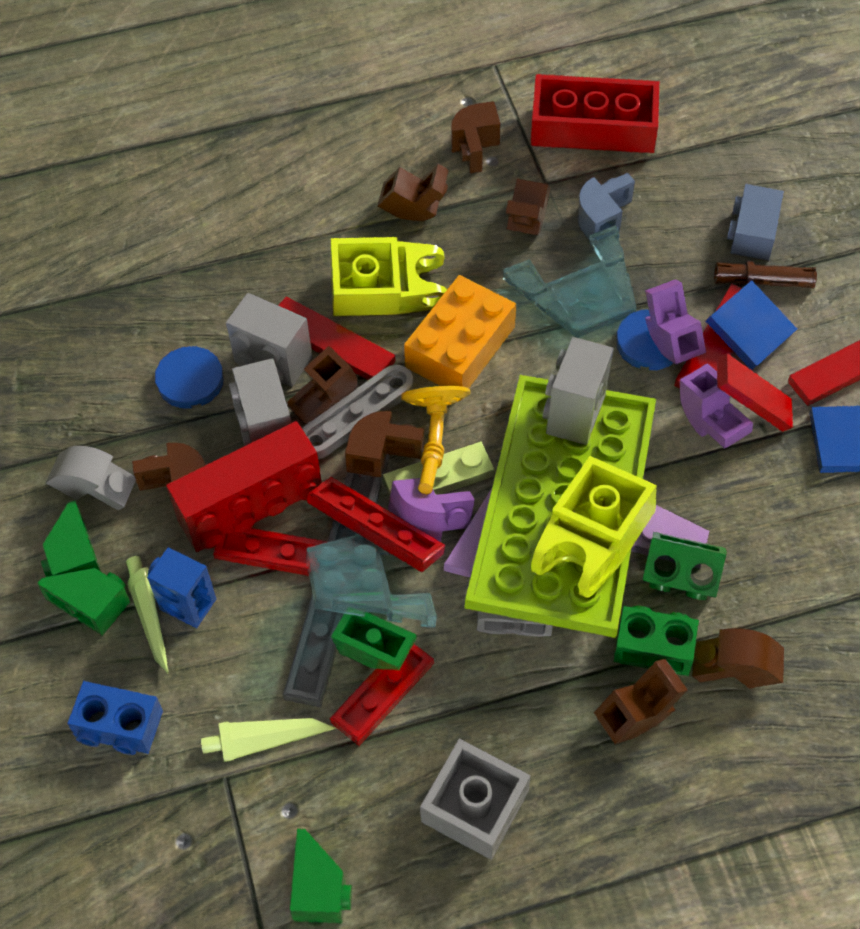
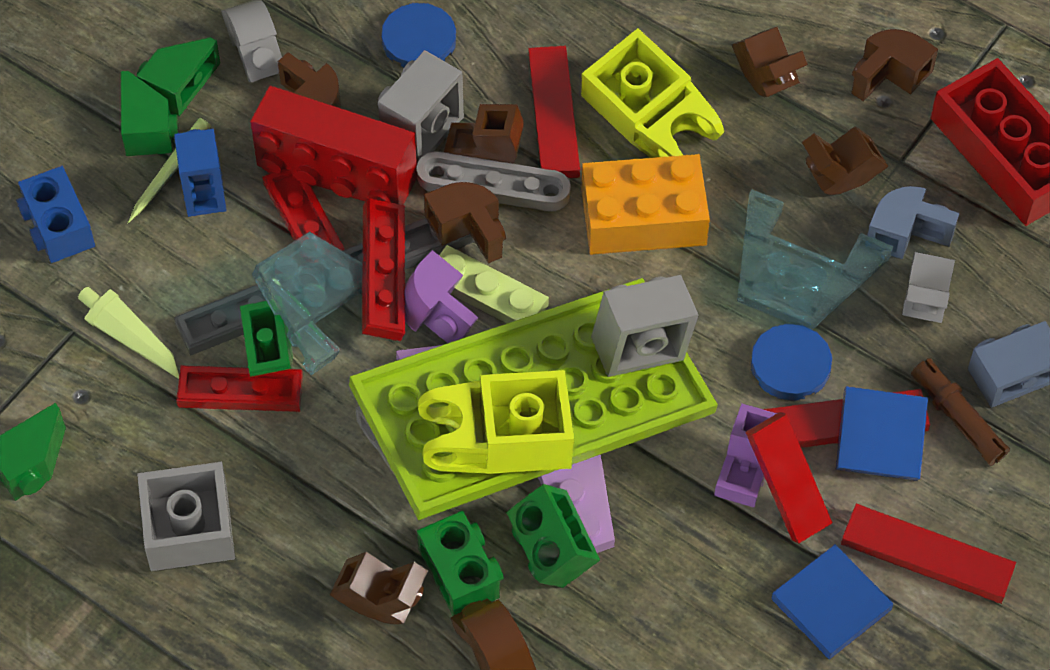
camera: 50 degrees right, 0 degrees up
light grey brick [226,293,312,387] -> none
yellow dish [401,386,471,494] -> none
medium lavender brick [645,279,706,364] -> none
none -> light grey brick [902,252,955,323]

